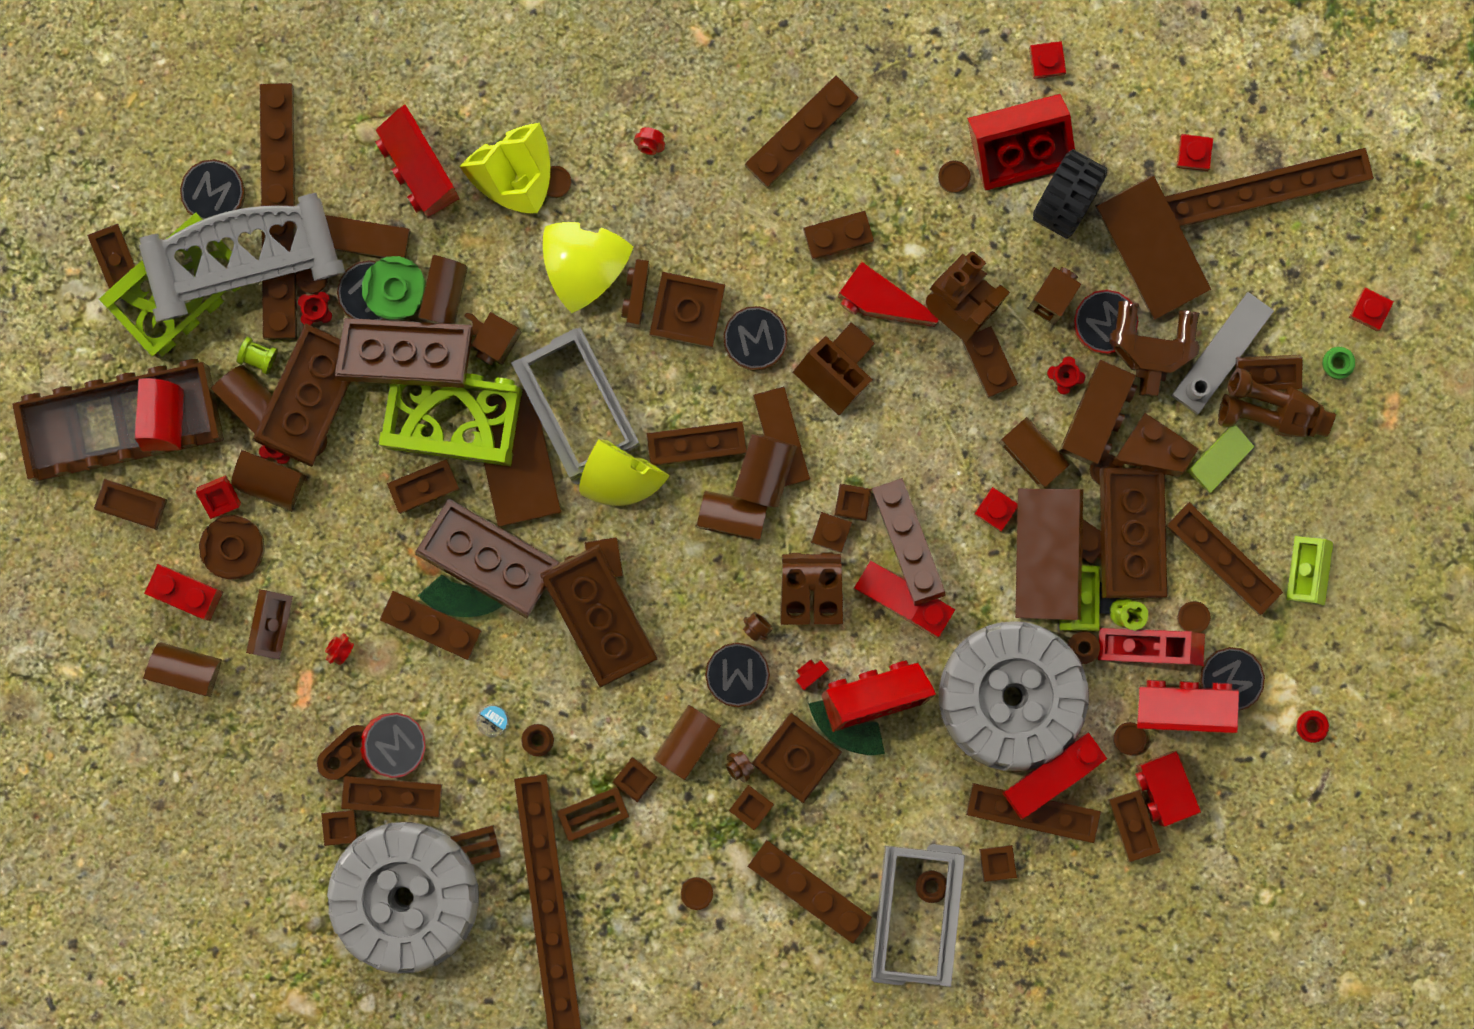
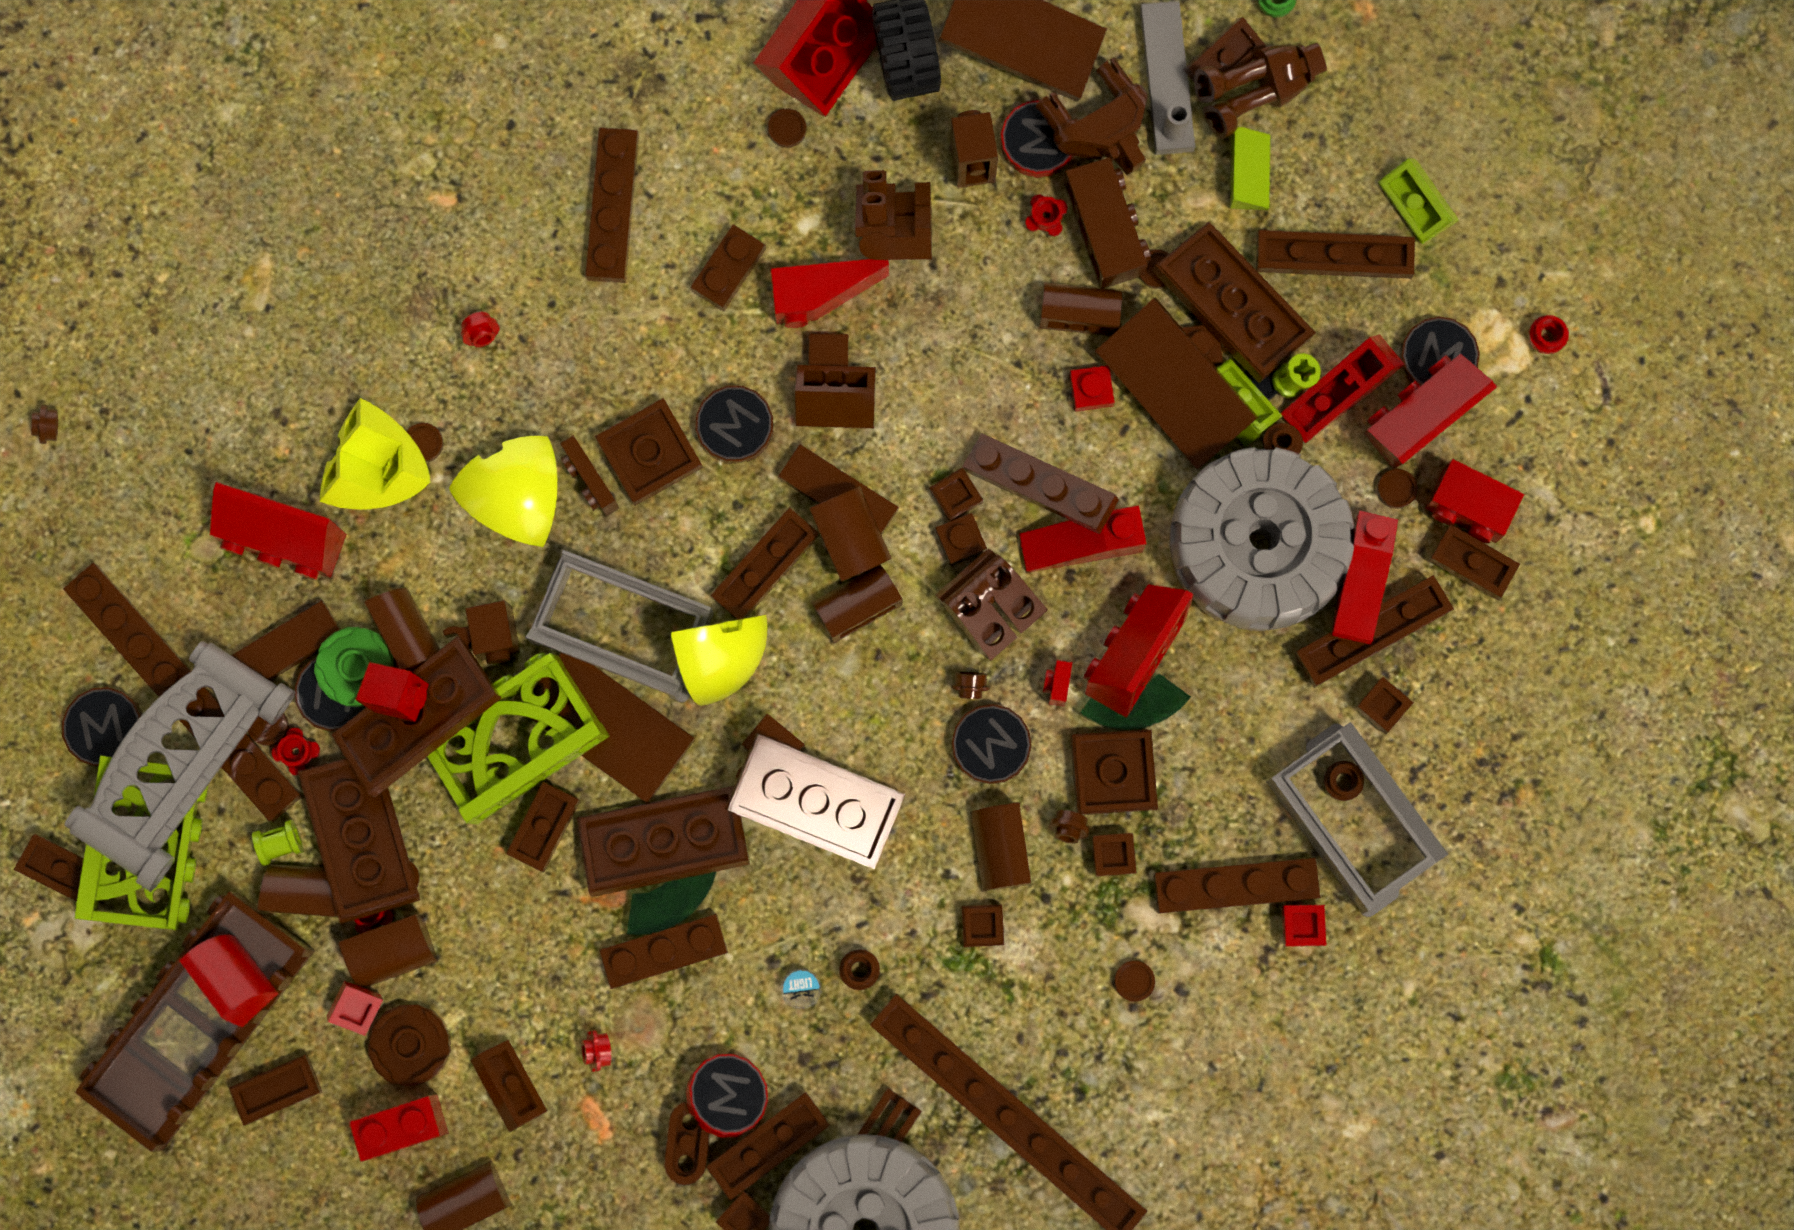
camera: 40 degrees left, 5 degrees down
reddish brown tile [557,787,630,841] -> none
reddish brown plate [961,326,1018,398] -> none
reddish brown wing [1112,413,1199,477] -> none
reddish brown piece [1177,601,1211,633] -> none
none -> red brick [356,662,429,722]
none -> red plate [1282,905,1327,947]

